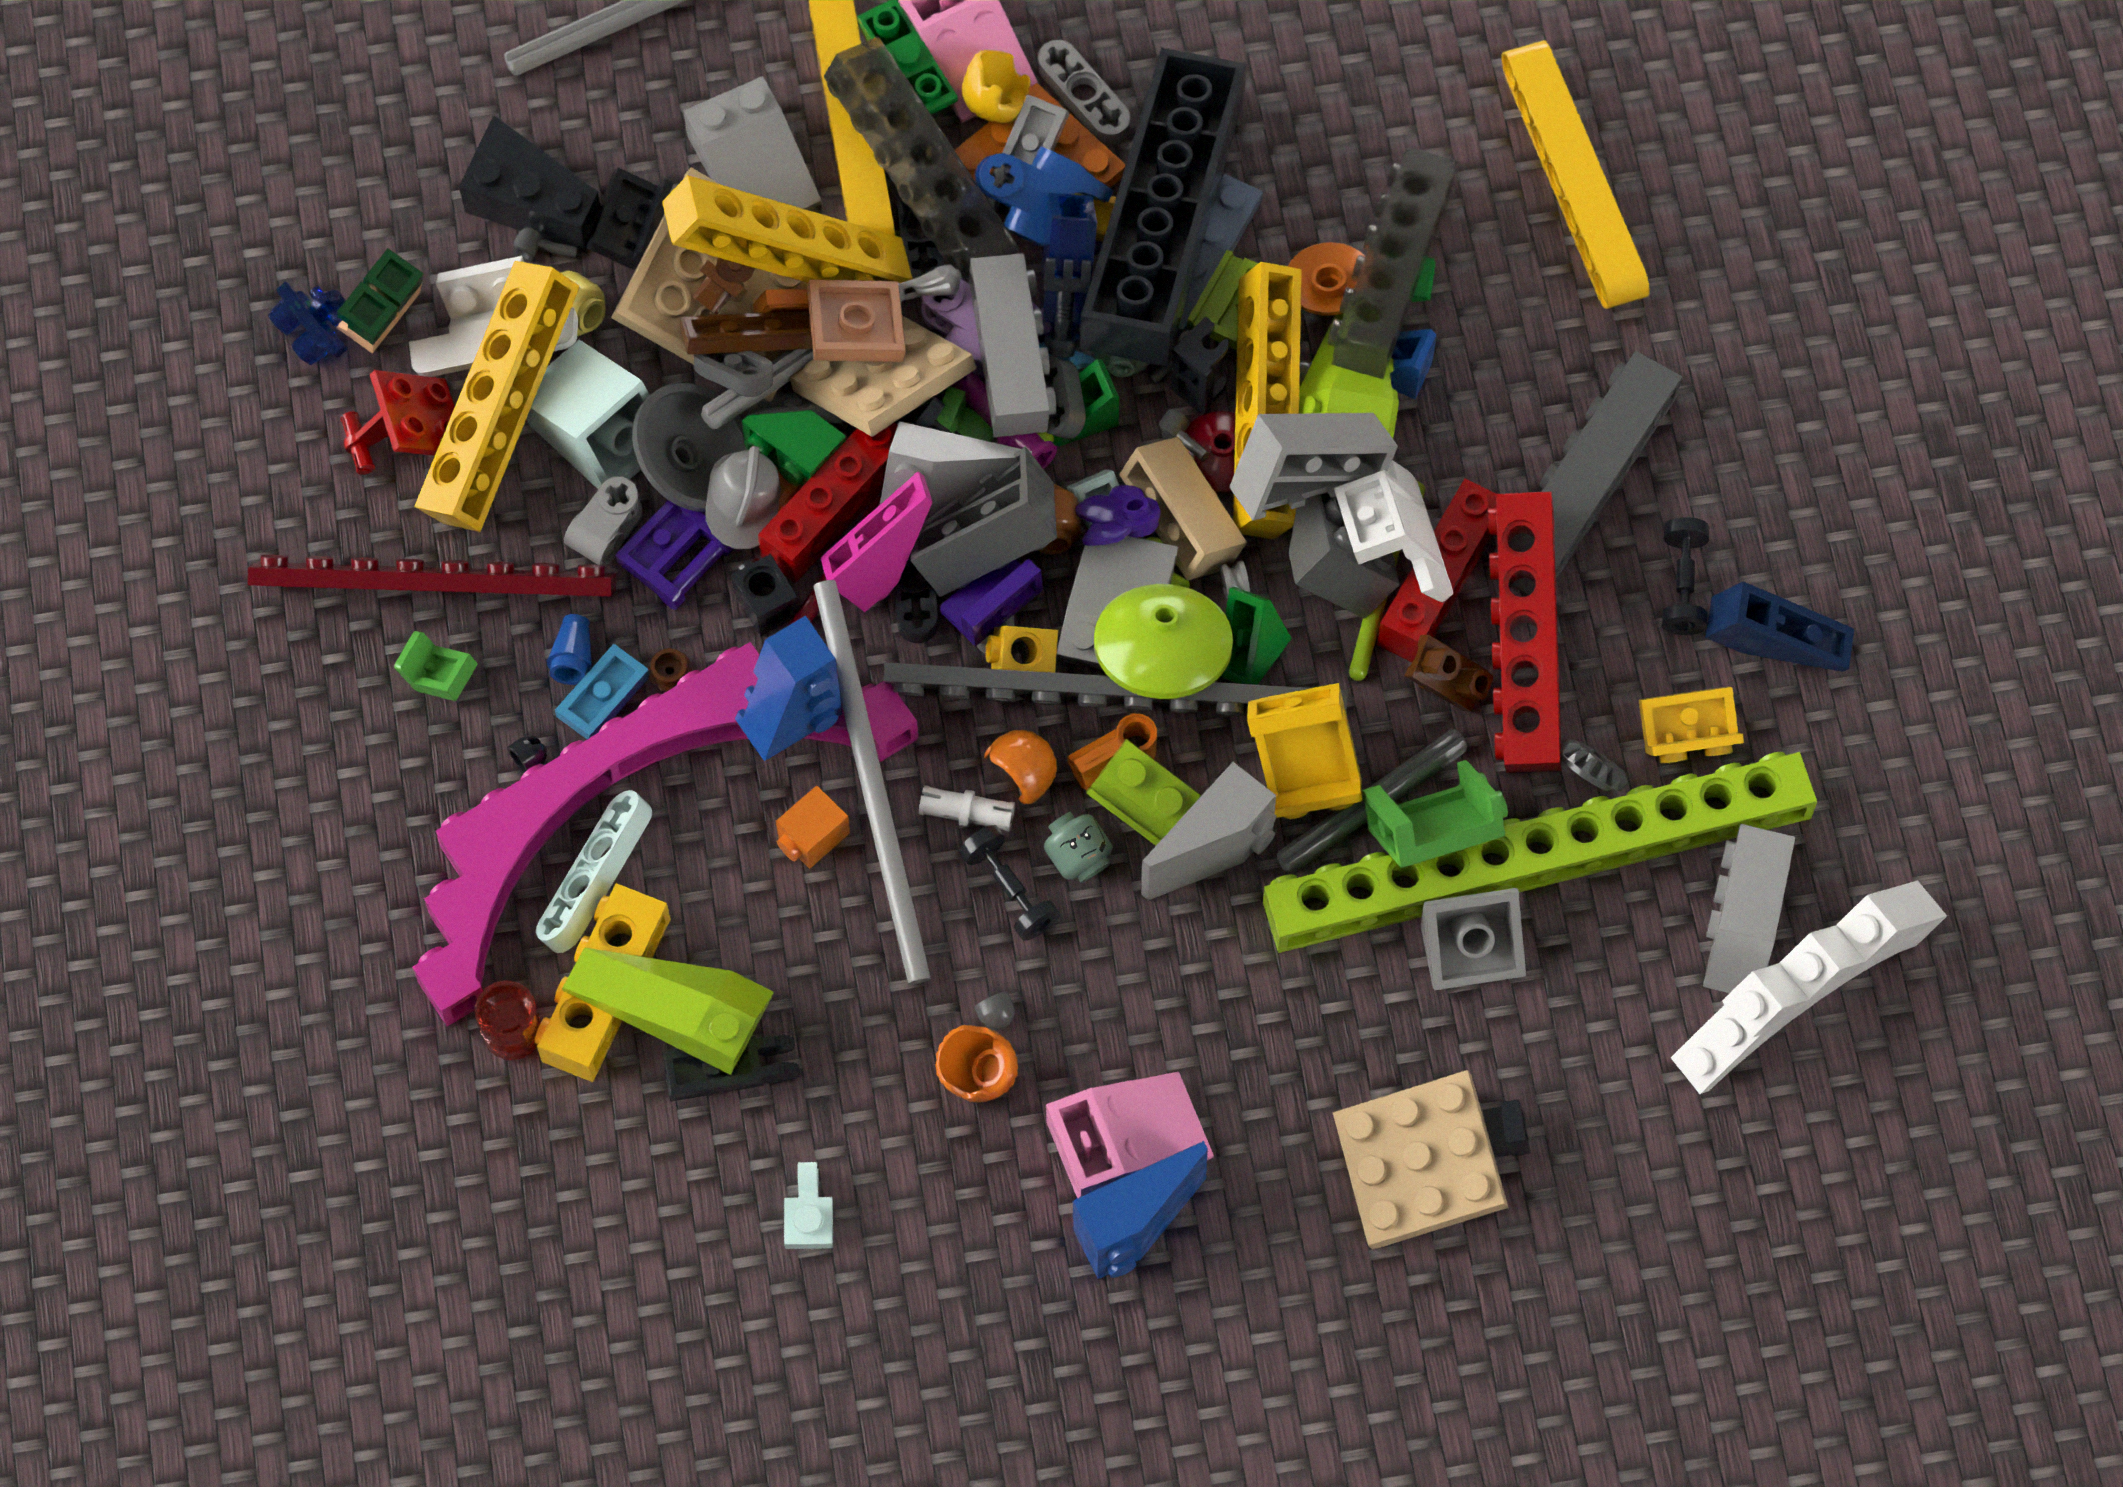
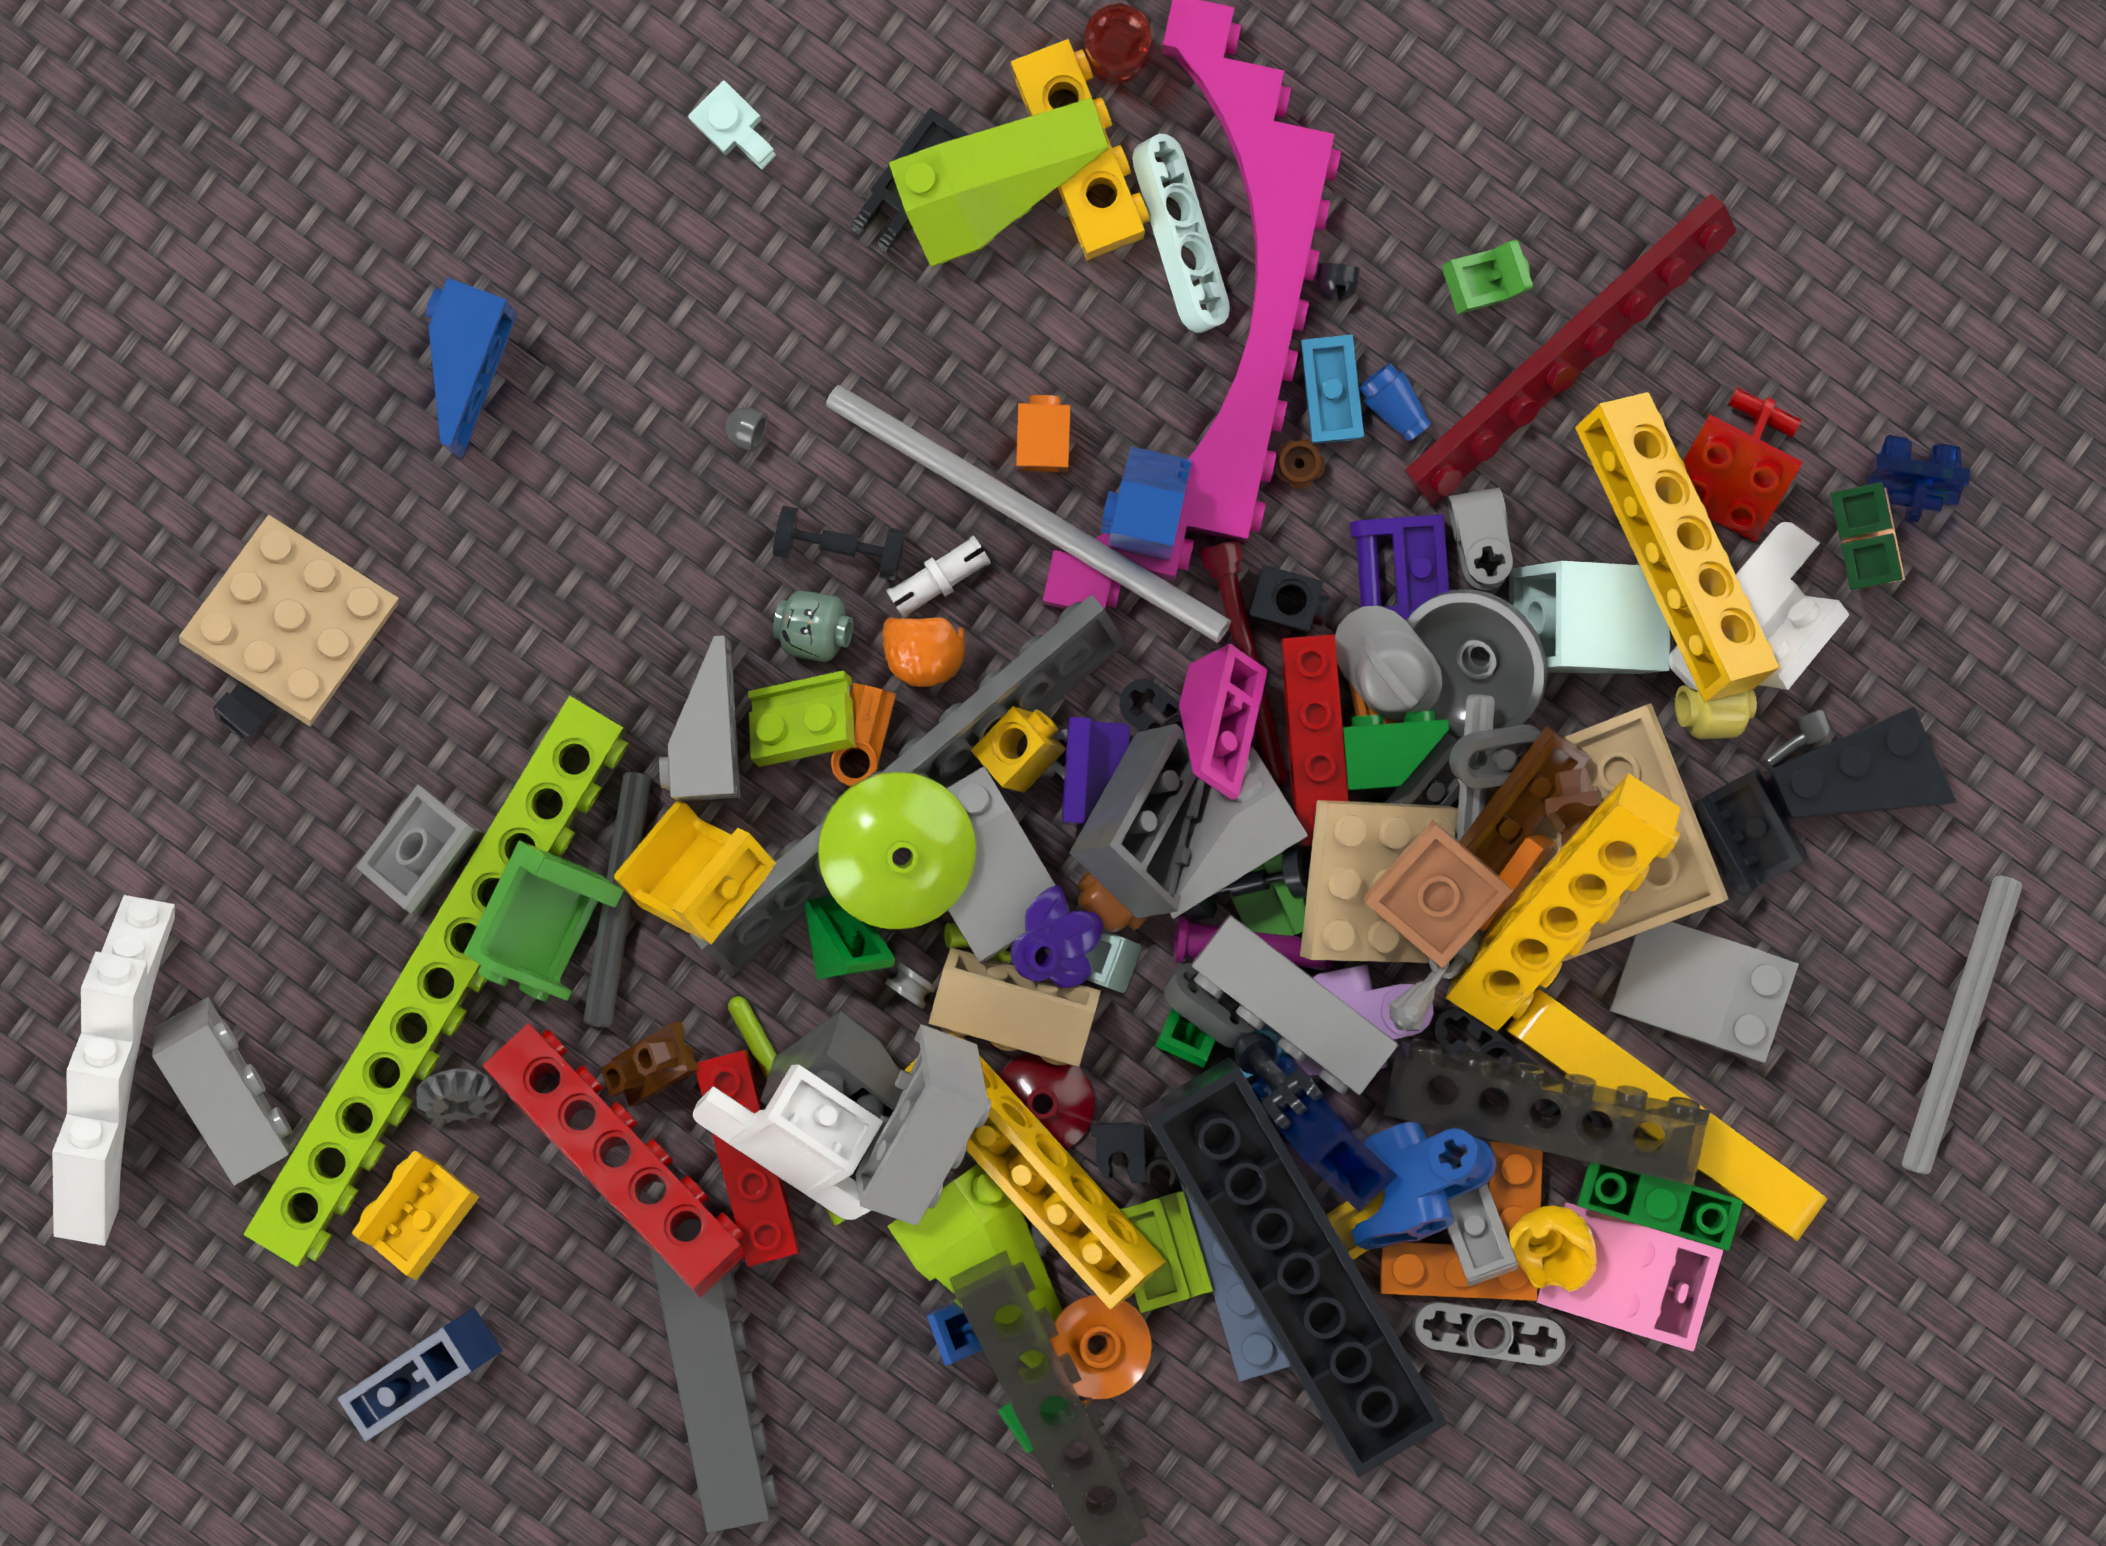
camera: 135 degrees right, 20 degrees up
orange hair [935,1025,1018,1102] -> none
bright pink slope [1046,1072,1214,1198] -> none
dark grey hand [1159,409,1209,461] -> none
black wheel [1662,517,1709,635] -> none

